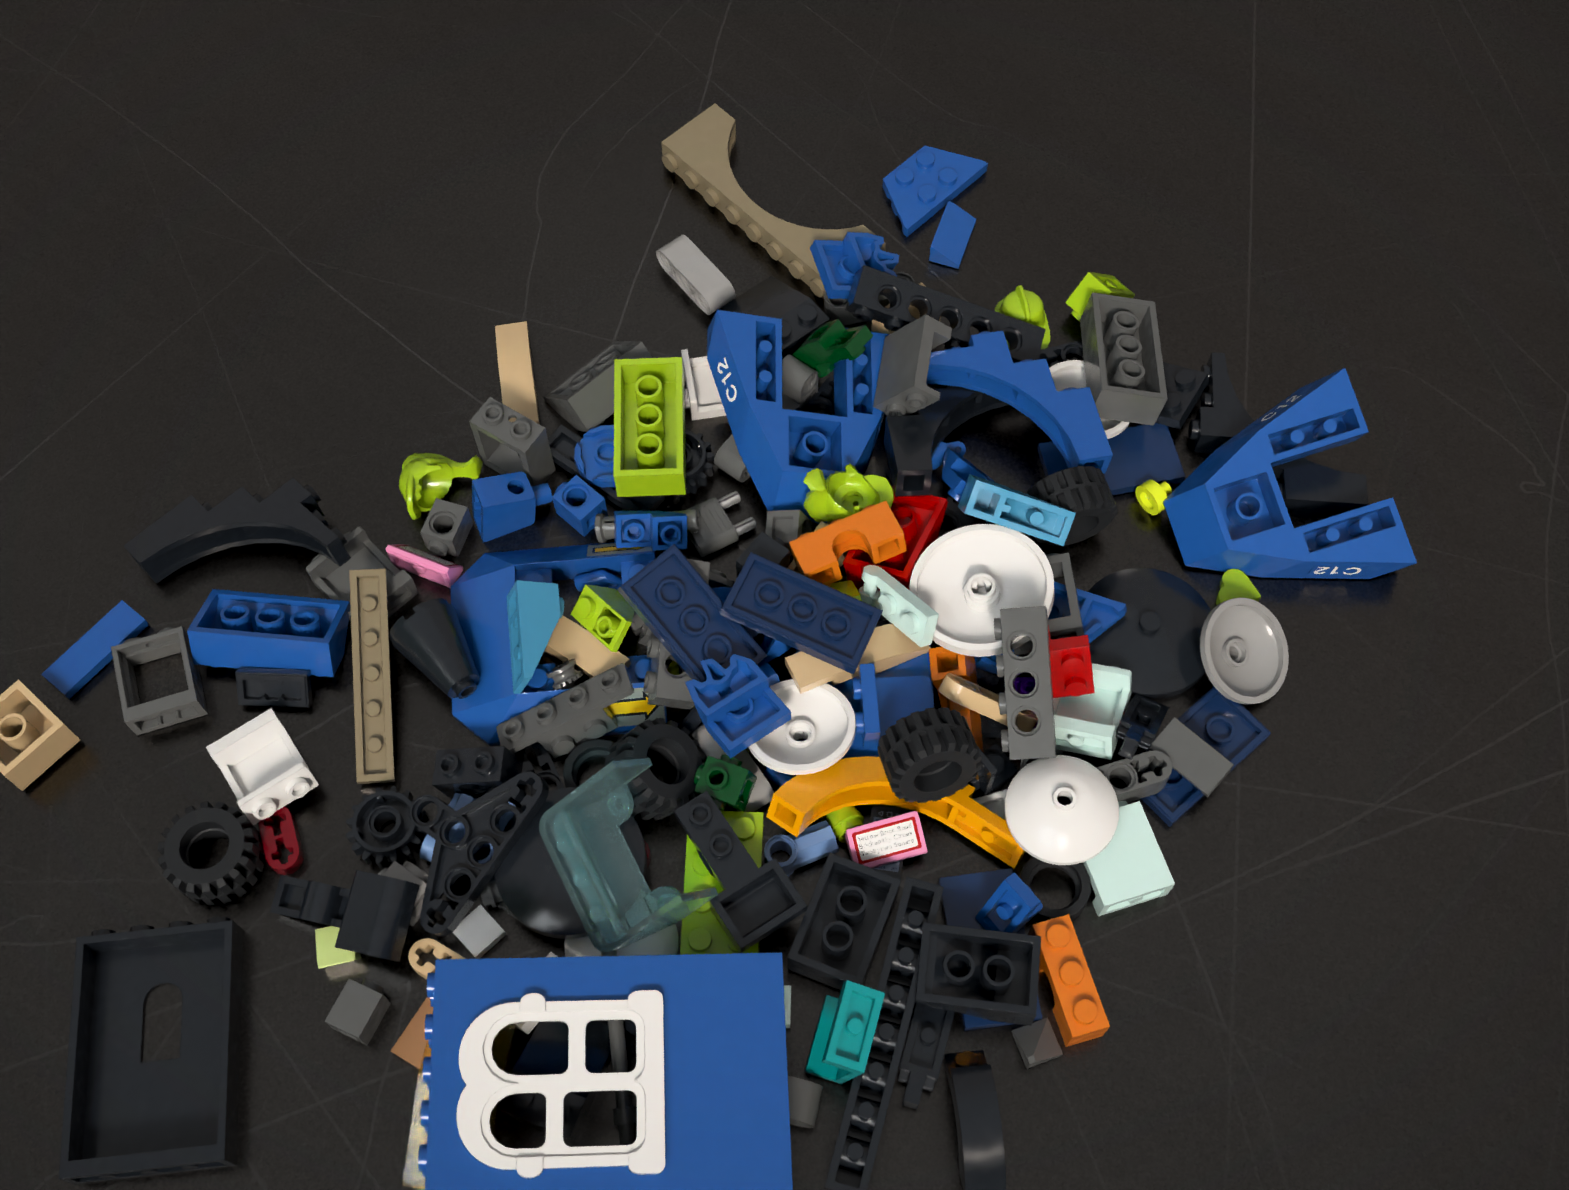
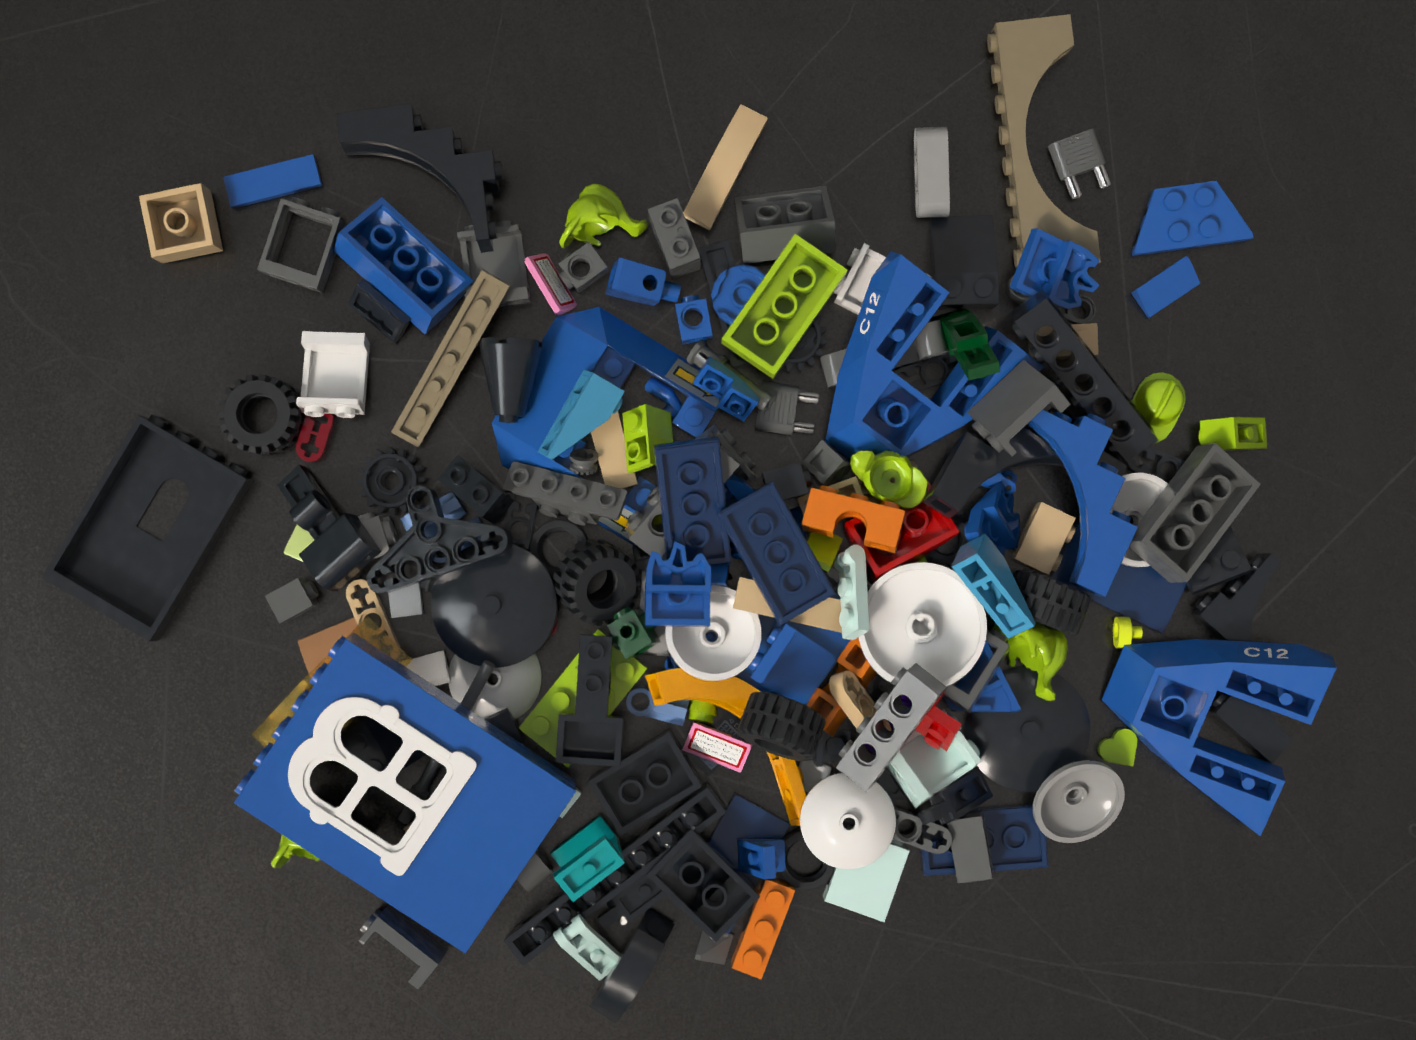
camera: 40 degrees right, 25 degrees up
clear light blue windscreen [539,758,718,952] -> none
none -> light aqua plate [553,914,621,981]
none -> lime piece [992,622,1068,701]
none -> tan brick [1010,502,1076,575]
none -> dark grey piece [1048,128,1111,199]

